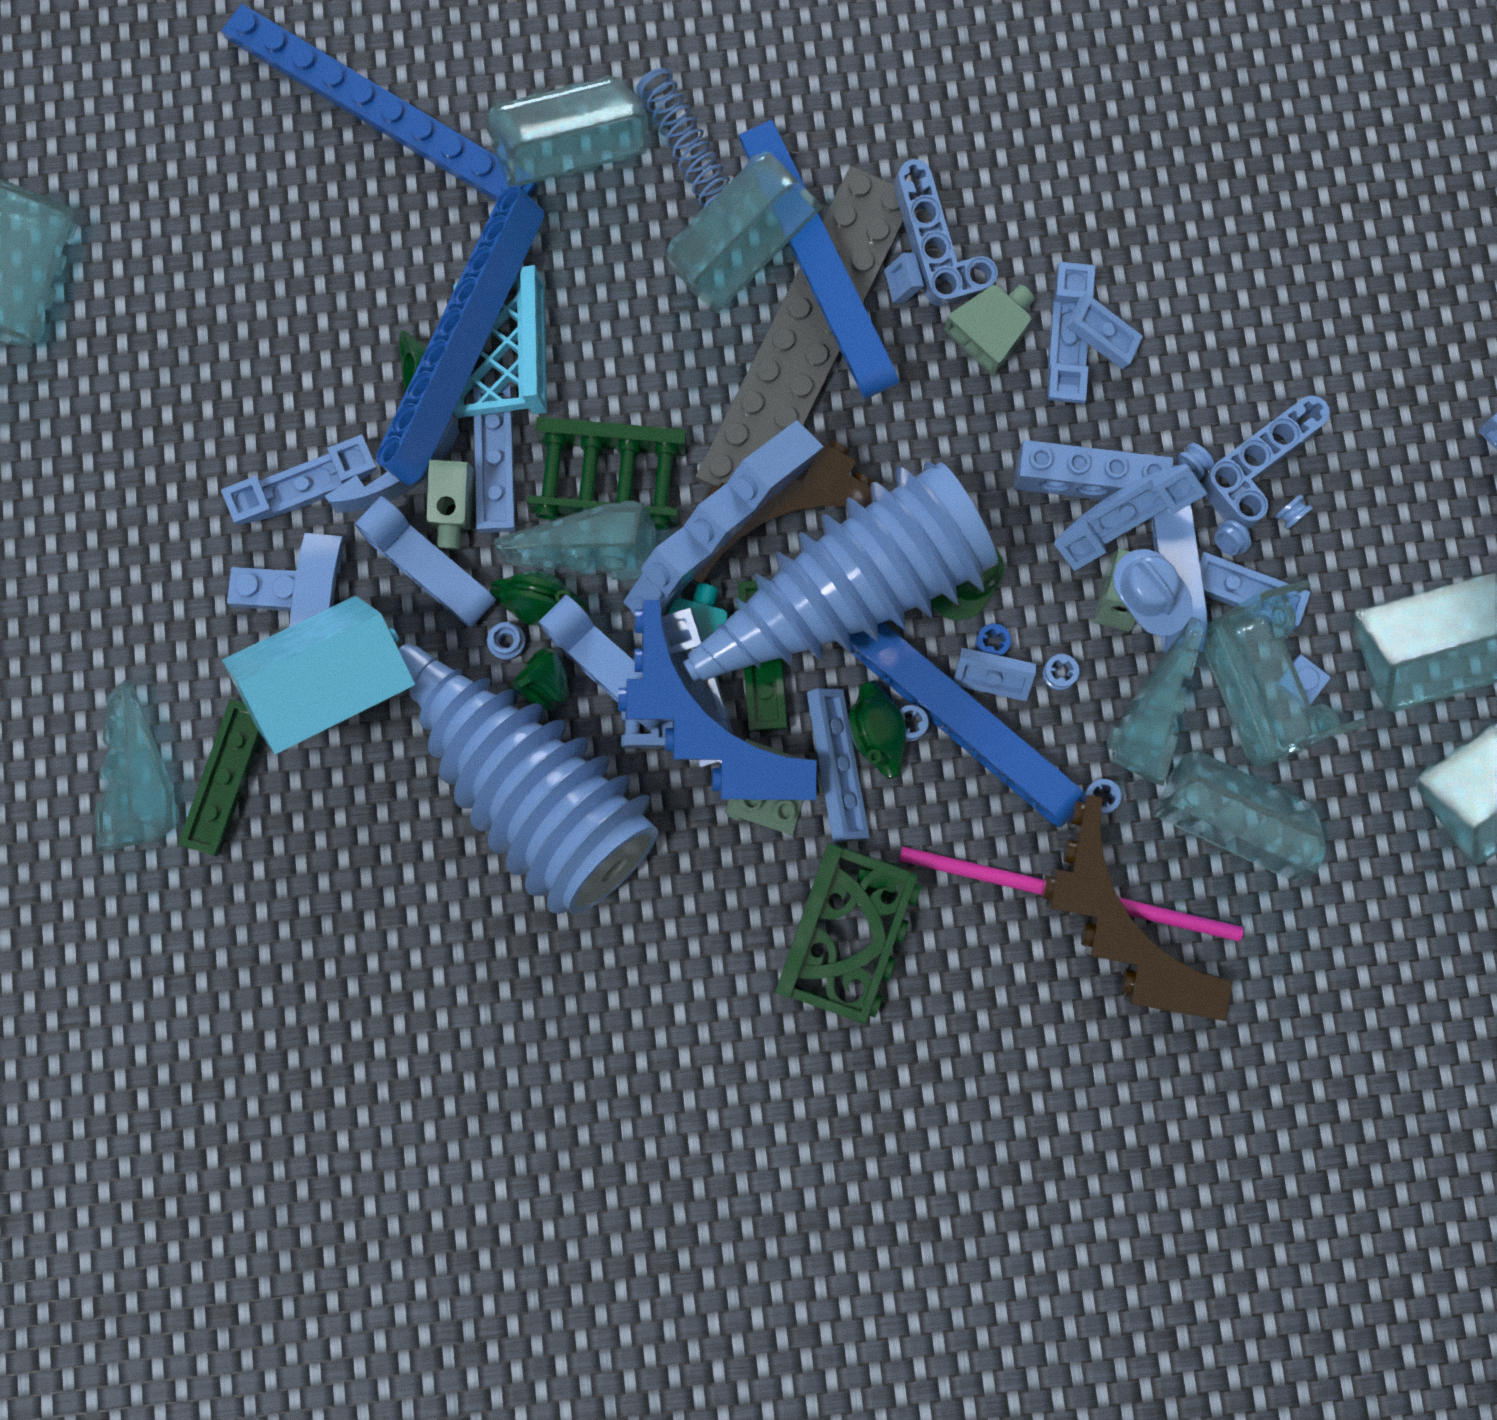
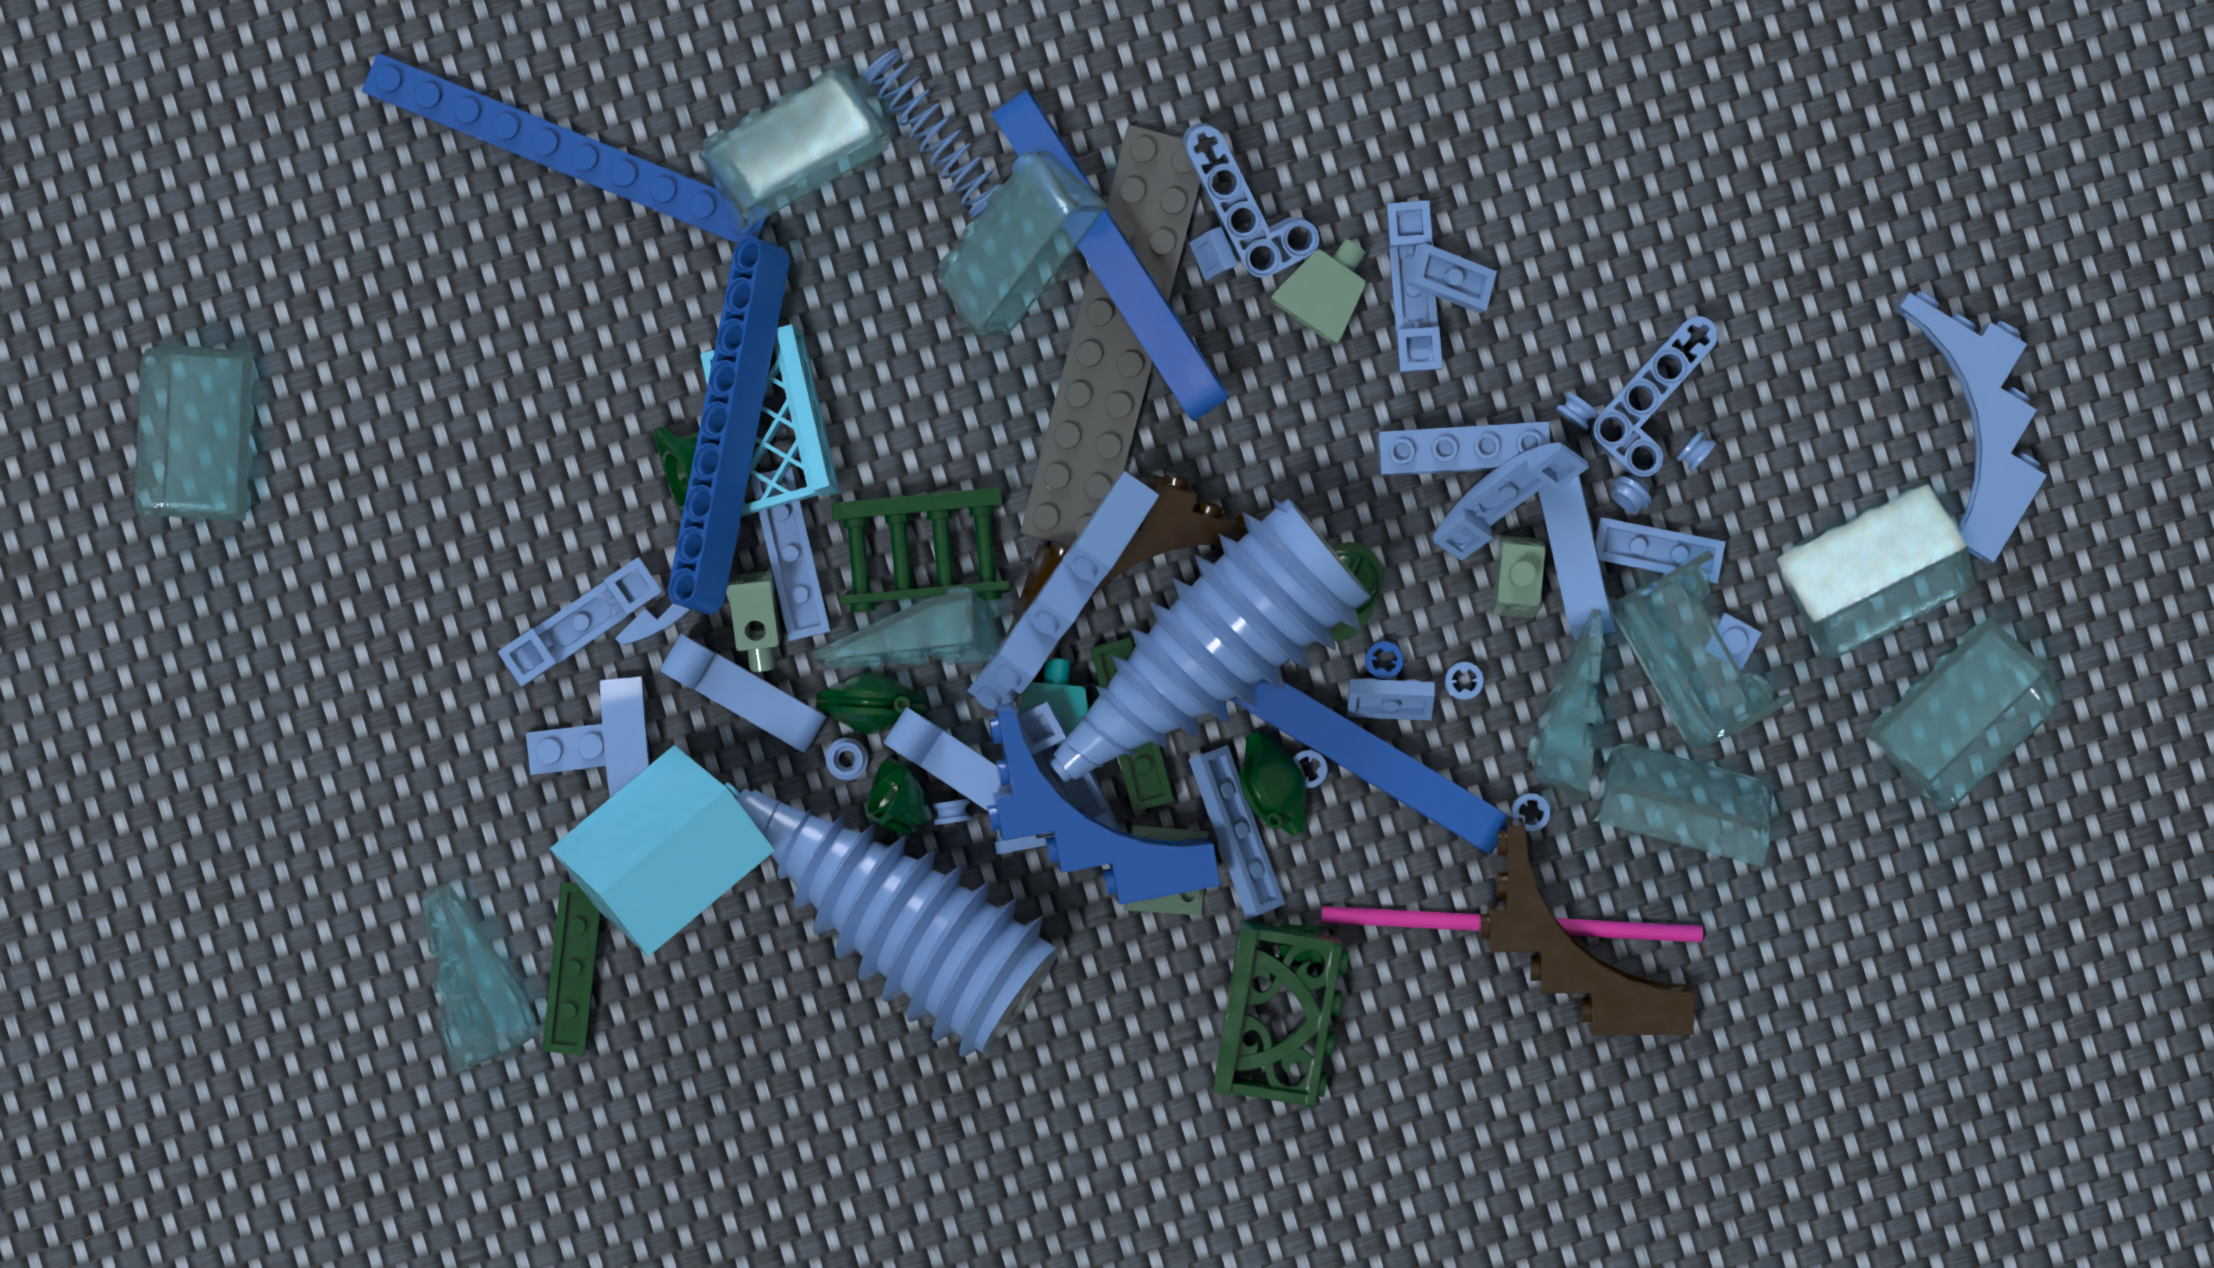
camera: 10 degrees left, 10 degrees up
medium blue piece [1113,549,1192,636] -> none
none -> medium blue bush [932,799,972,825]

